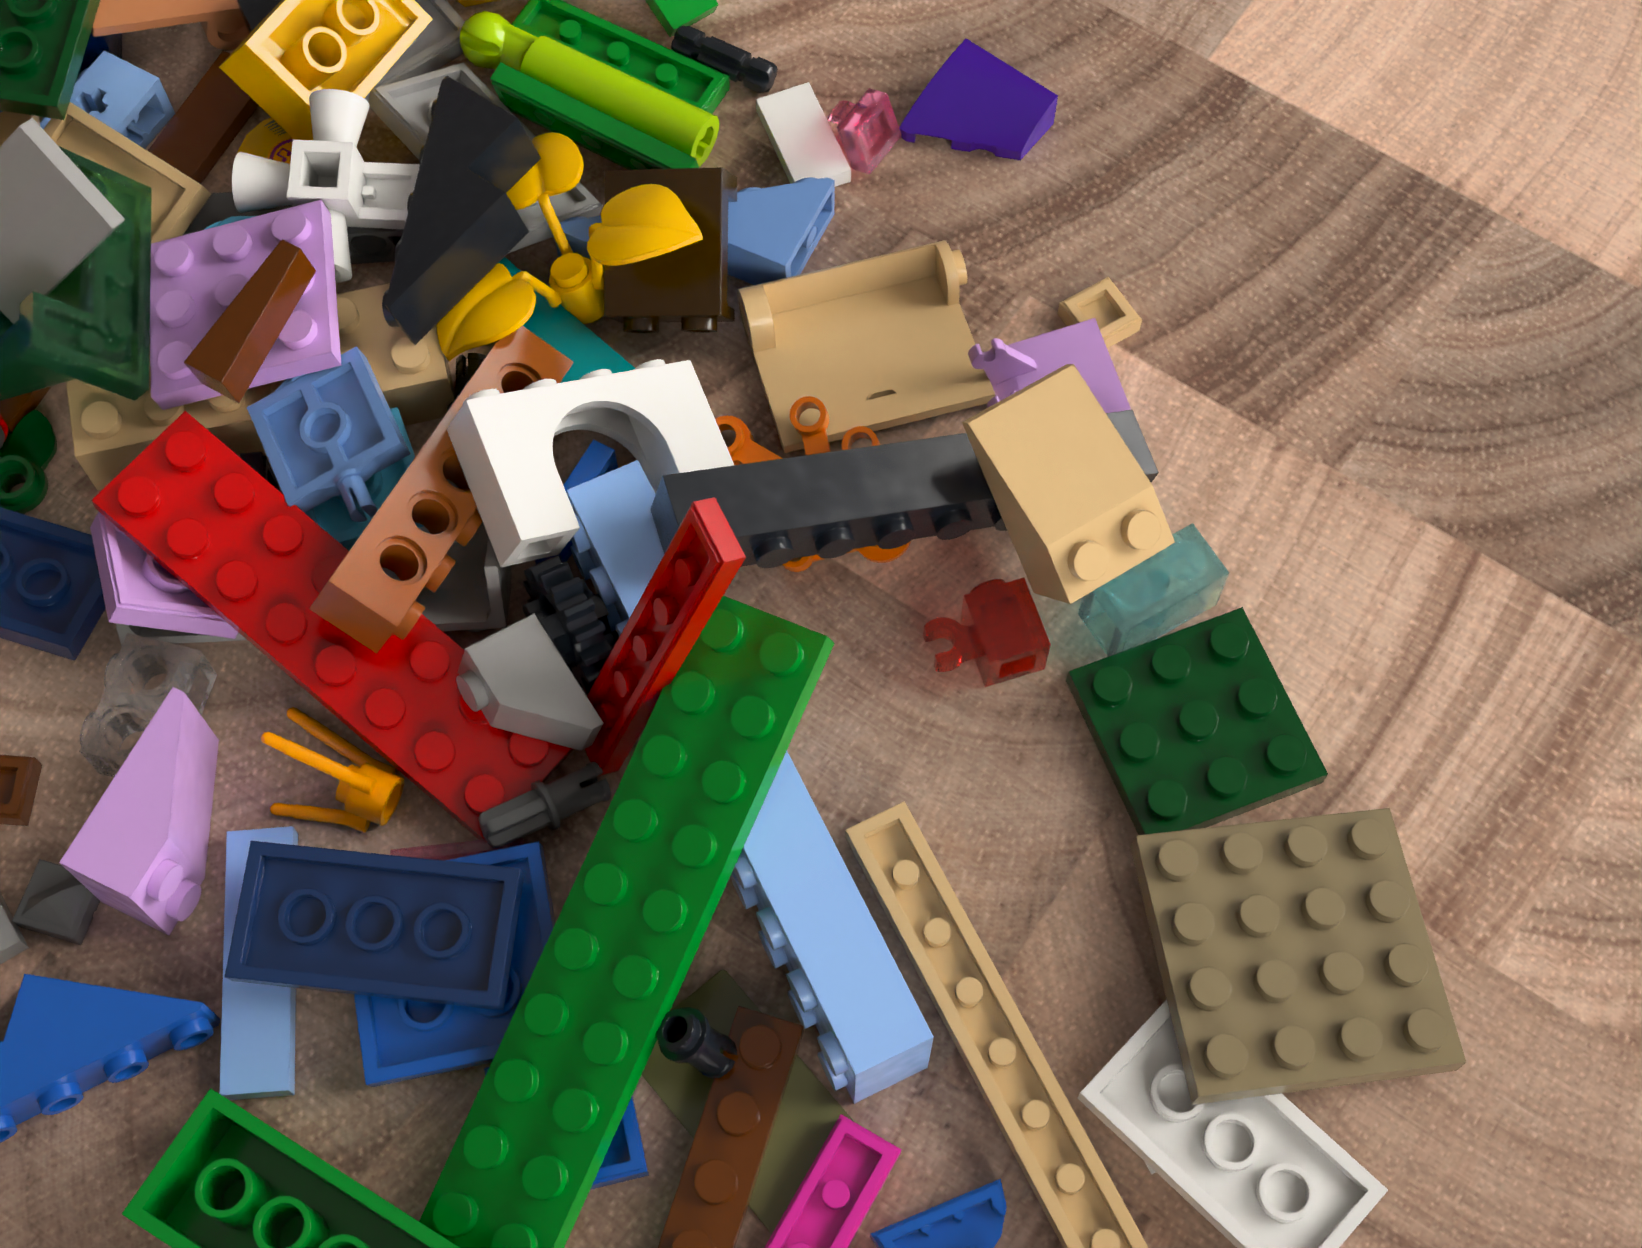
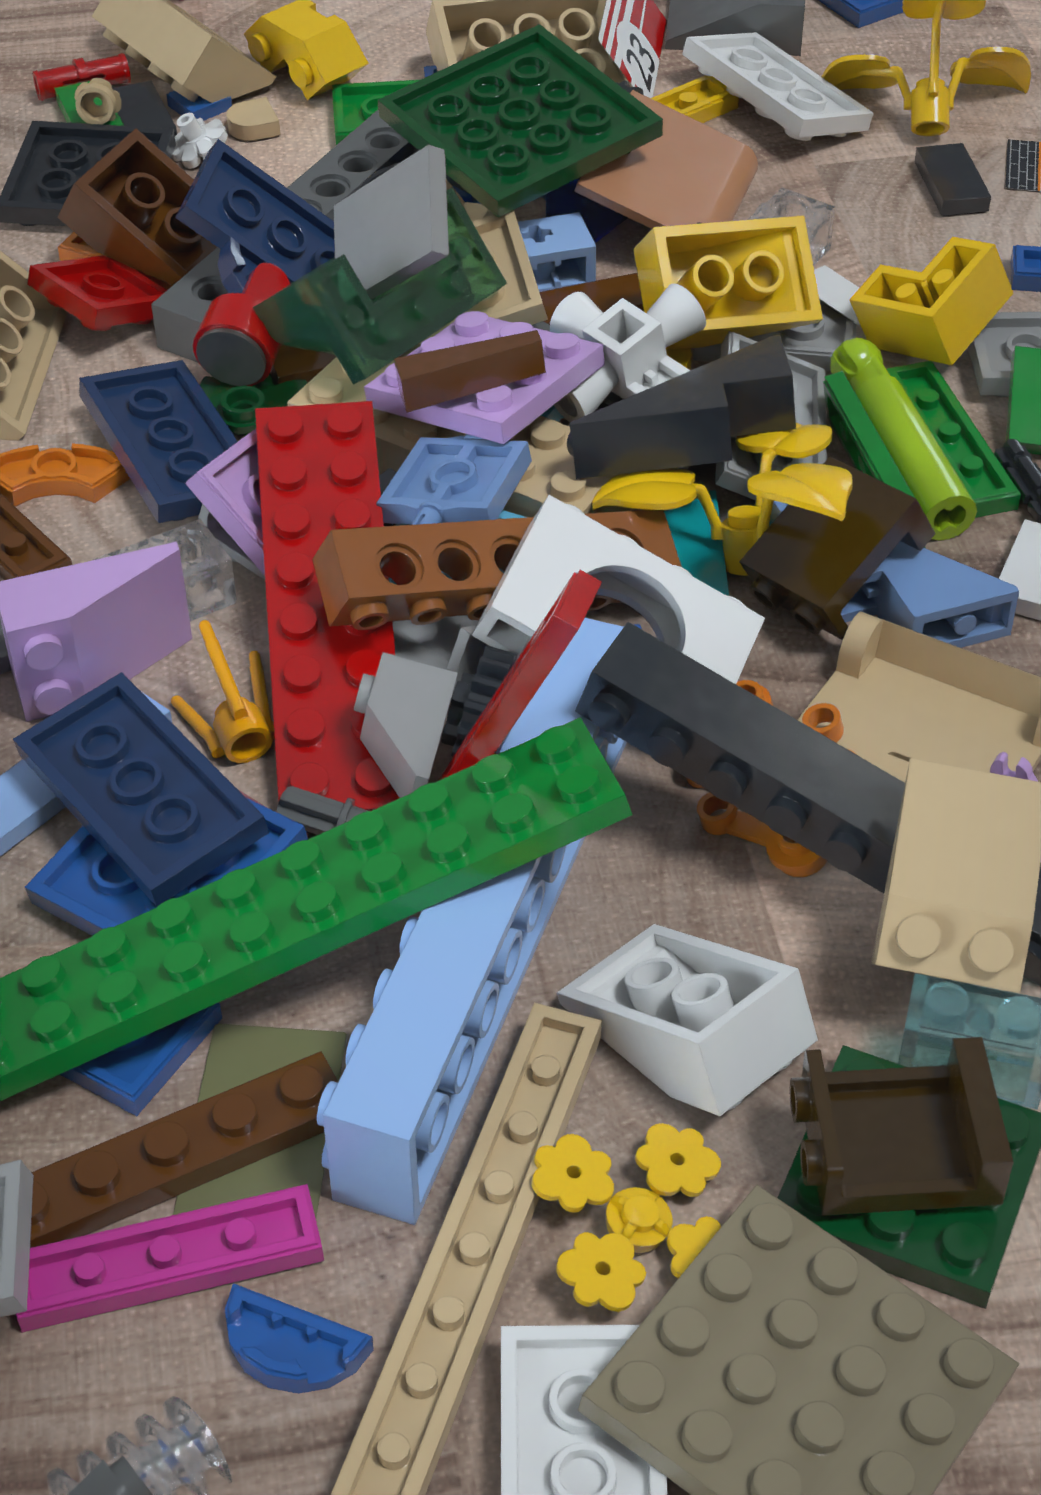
camera: 45 degrees right, 20 degrees down
black pin [657,1007,737,1079] -> none
clear red brick [923,577,1051,687] -> none
none -> yellow plant [531,1123,721,1312]
none -> white slope [557,924,818,1116]
none -> dark brown panel [789,1037,1013,1216]

